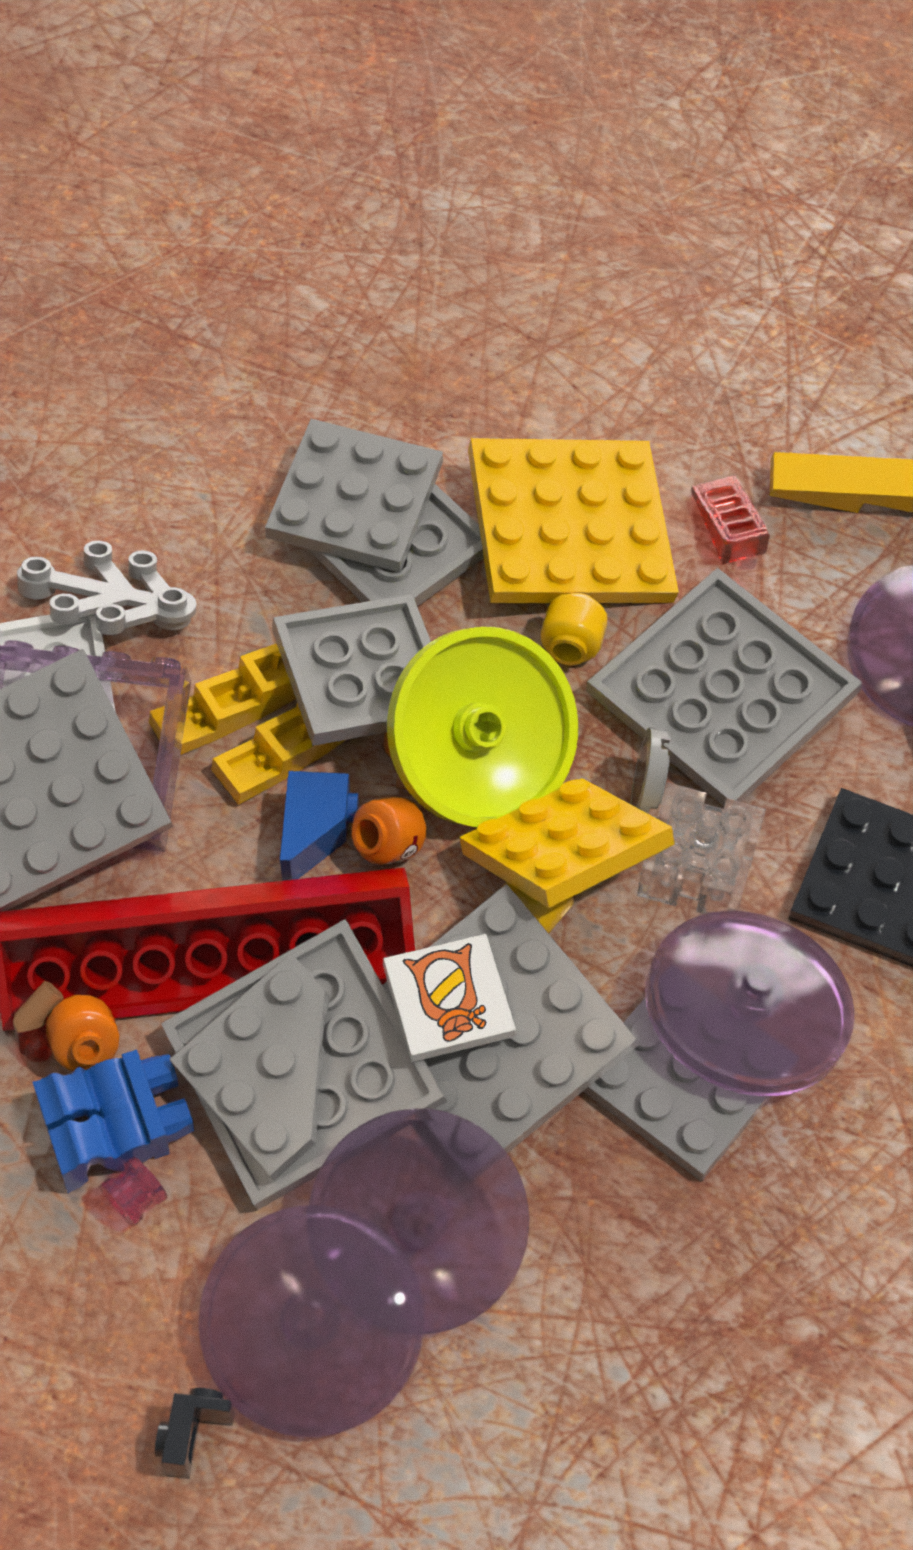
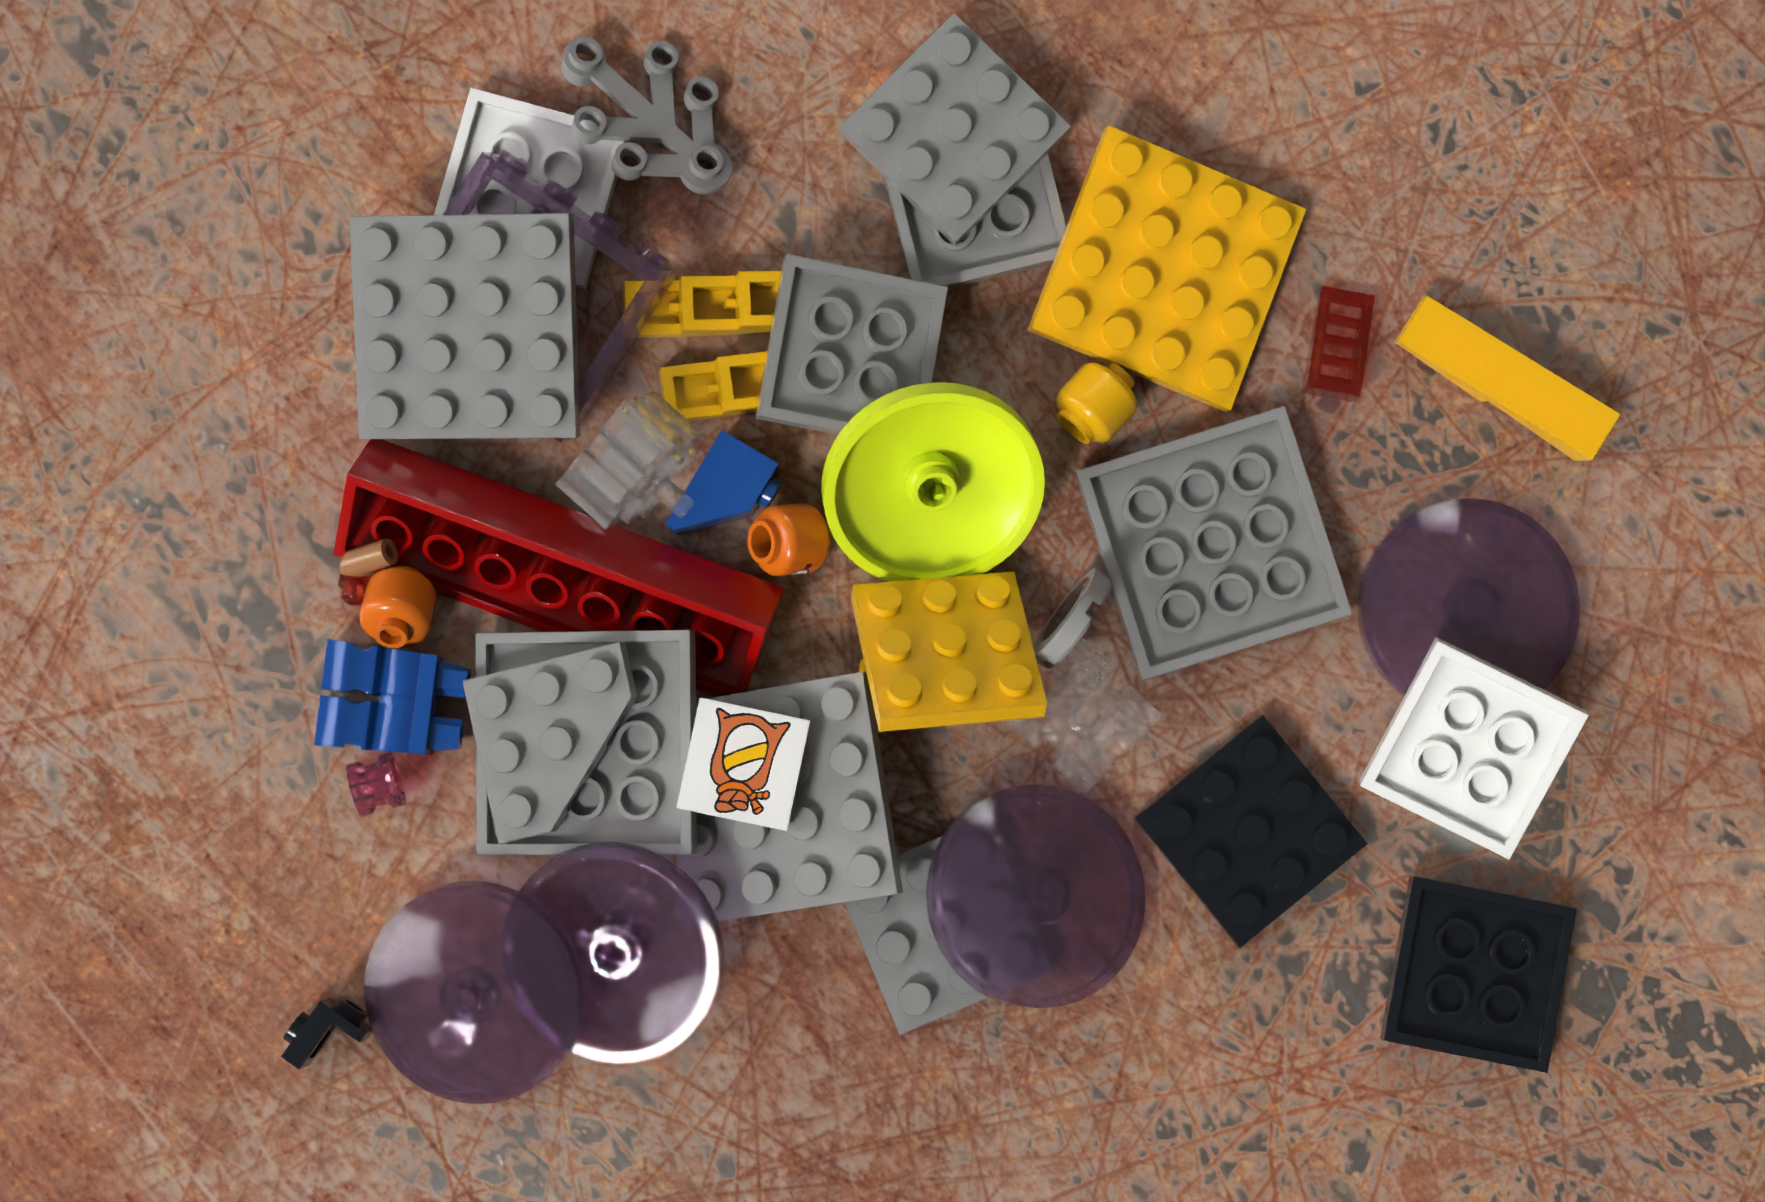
camera: 25 degrees right, 25 degrees up
none -> clear brick [555,391,704,529]

